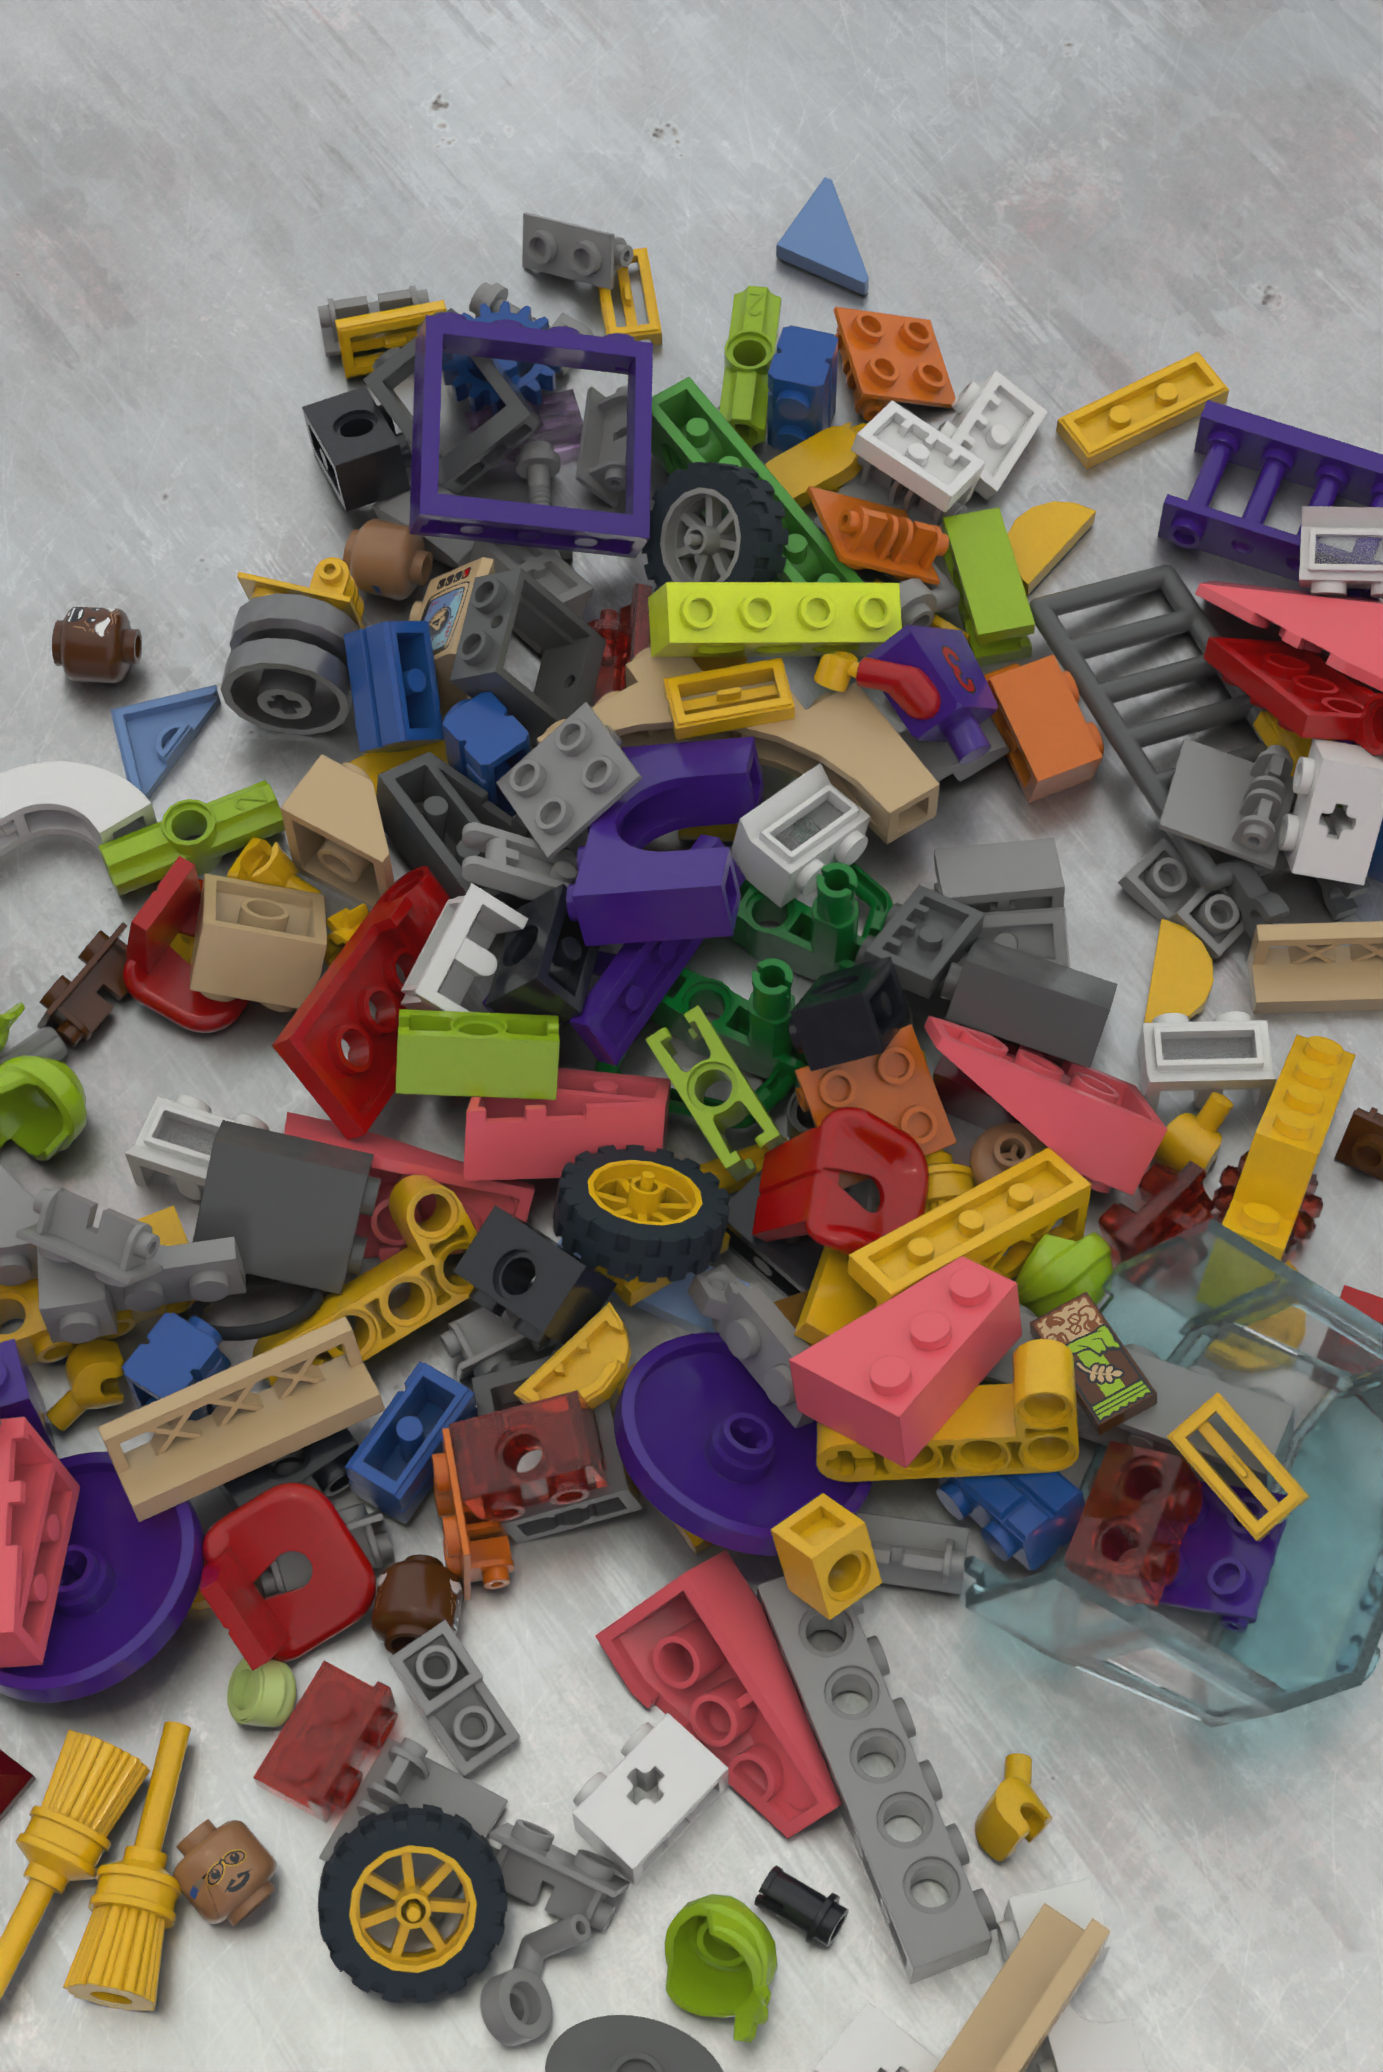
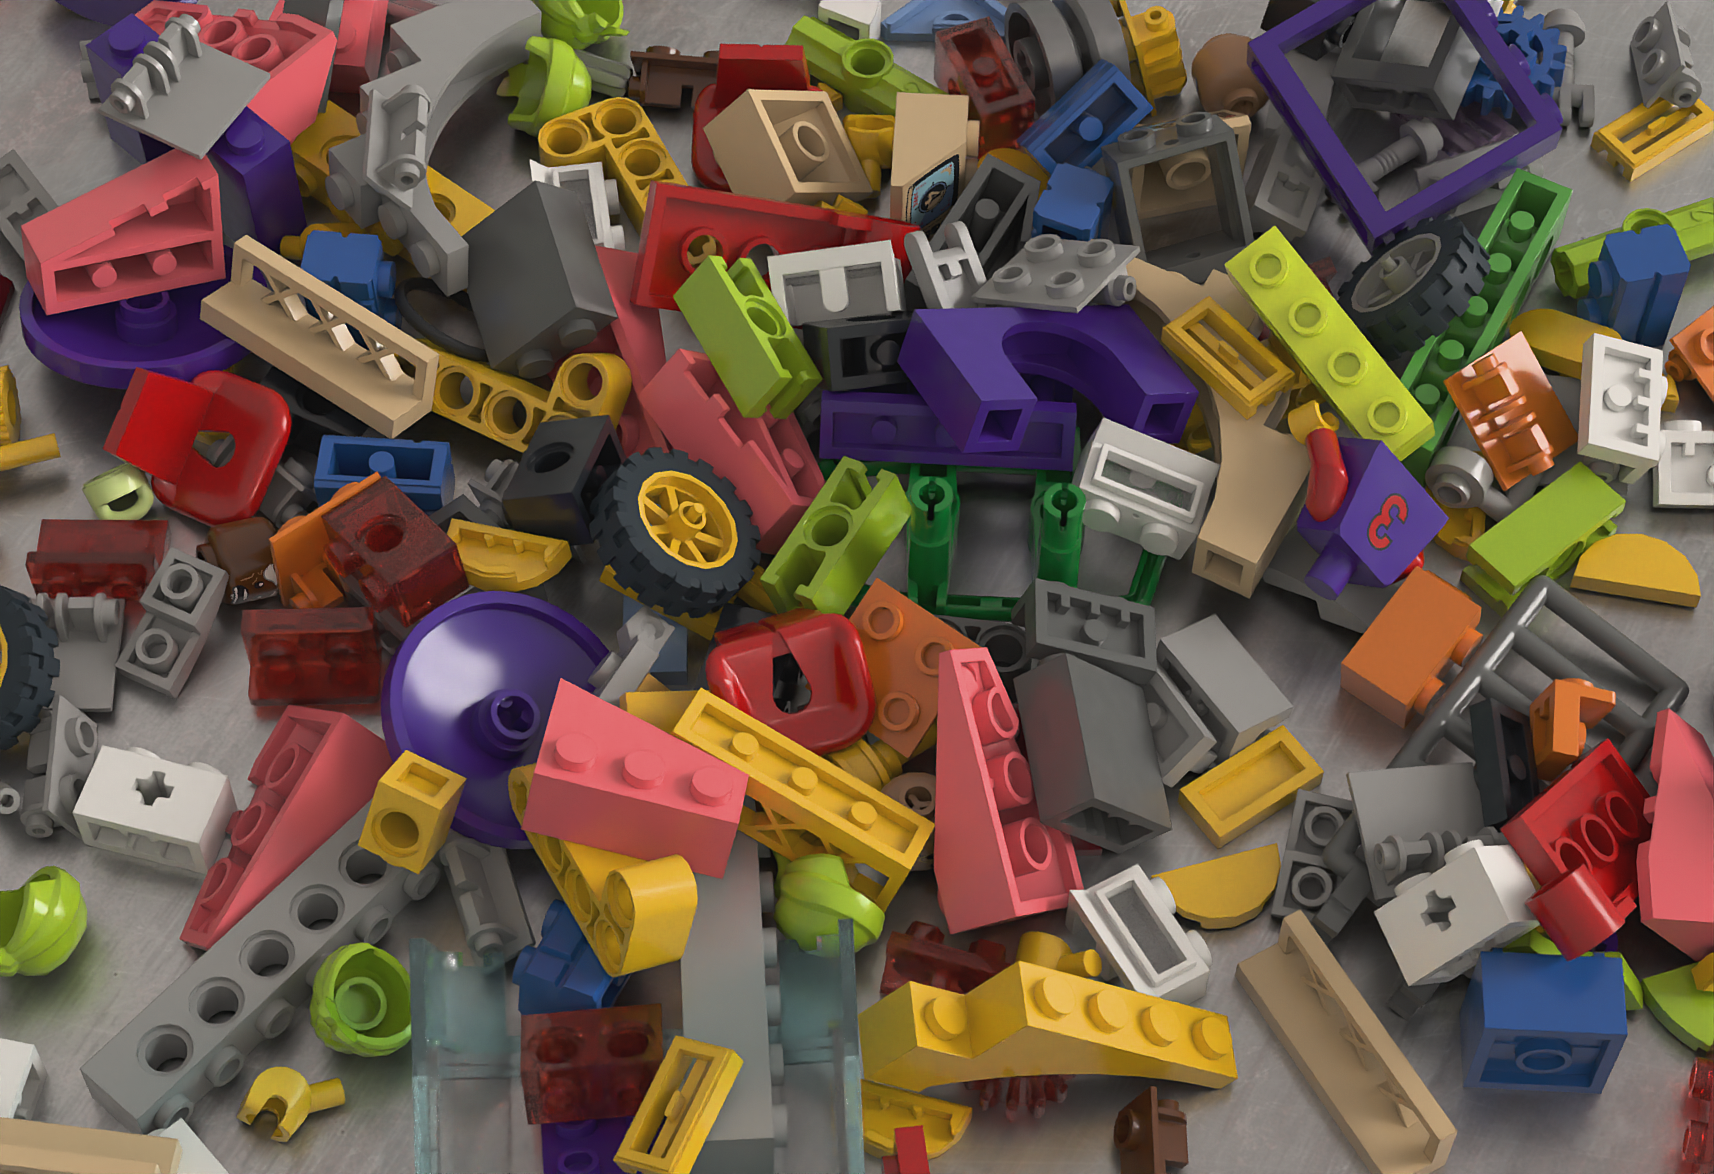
camera: 60 degrees right, 5 degrees down
black pin [754,1865,849,1947] -> none
black brick [789,956,910,1071] -> none
tile [1029,1292,1157,1435] -> none
none -> clear red bracket [241,607,382,706]
none -> lime hat [309,942,420,1057]
none -> yellow beam [538,97,716,268]
none -> clear red brick [933,16,1035,161]
none -> yellow tile [1177,725,1324,850]
none -> black plate [1469,697,1540,833]
none -> orange bracket [1529,678,1616,782]

